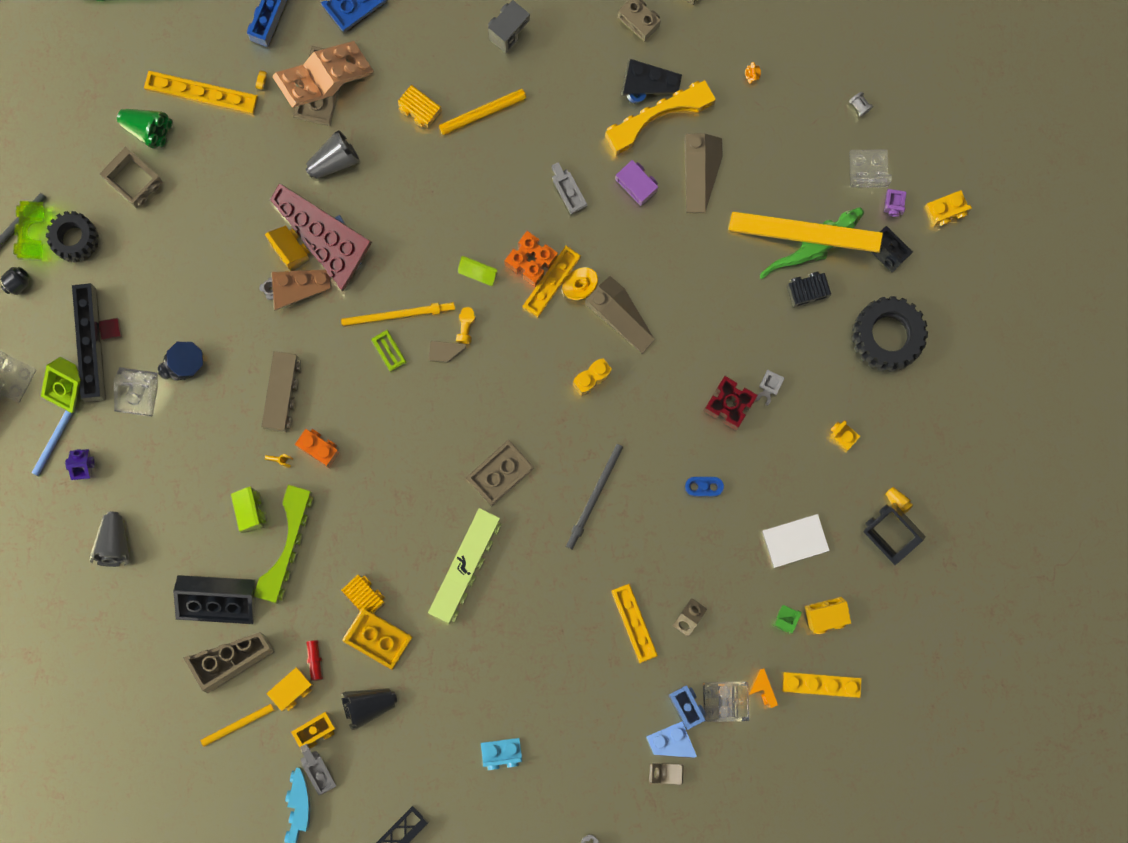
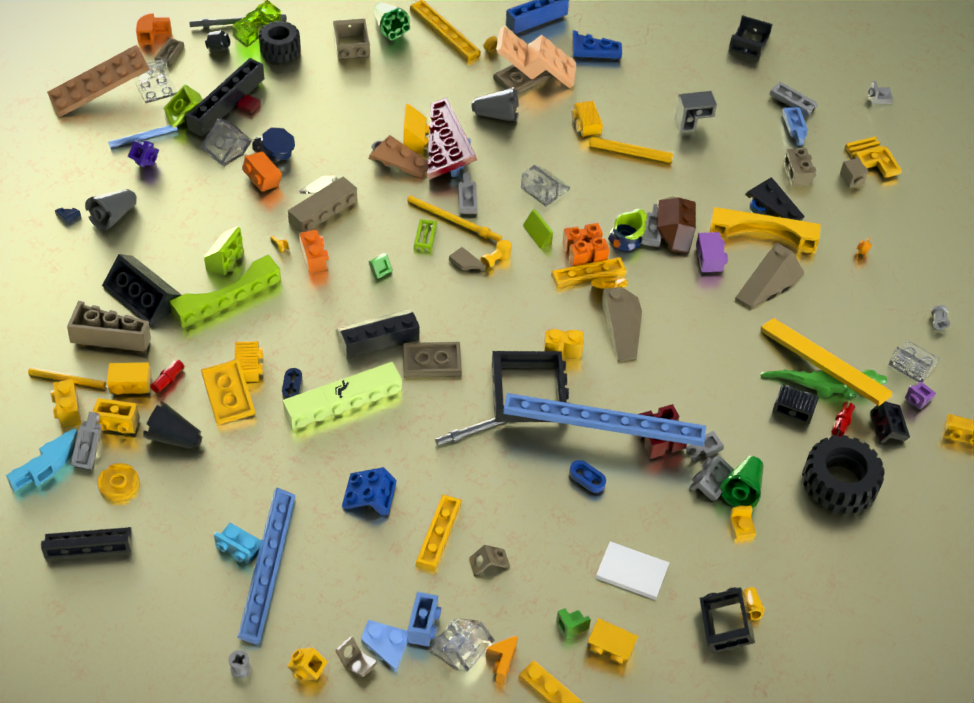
camera: 40 degrees right, 30 degrees down
none -> yellow brick [50,379,82,428]
none -> dark blue tile [55,207,81,224]
none -> yellow tile [97,463,140,501]
none -> medium blue tile [237,488,296,645]
none -> orange brick [242,151,282,191]
none -> dark blue beam [282,368,303,400]
none -> yellow brick [287,647,328,681]
none -> clear piece [299,175,338,195]
none -> black slope [336,310,420,359]
none -> blue bracket [342,467,397,516]
none -> bright green tile [369,253,393,279]
none -> light grey hinge [458,173,478,214]
none -> black window [491,351,569,422]
none -> medium blue plate [503,393,706,446]
none -> clear slope [521,165,570,207]
none -> piece [608,209,647,252]
none -> reddish brown wedge [657,196,696,255]
none -> light grey bracket [690,455,734,501]
none -> green cone [720,456,764,508]
none -> red pin [831,402,855,437]

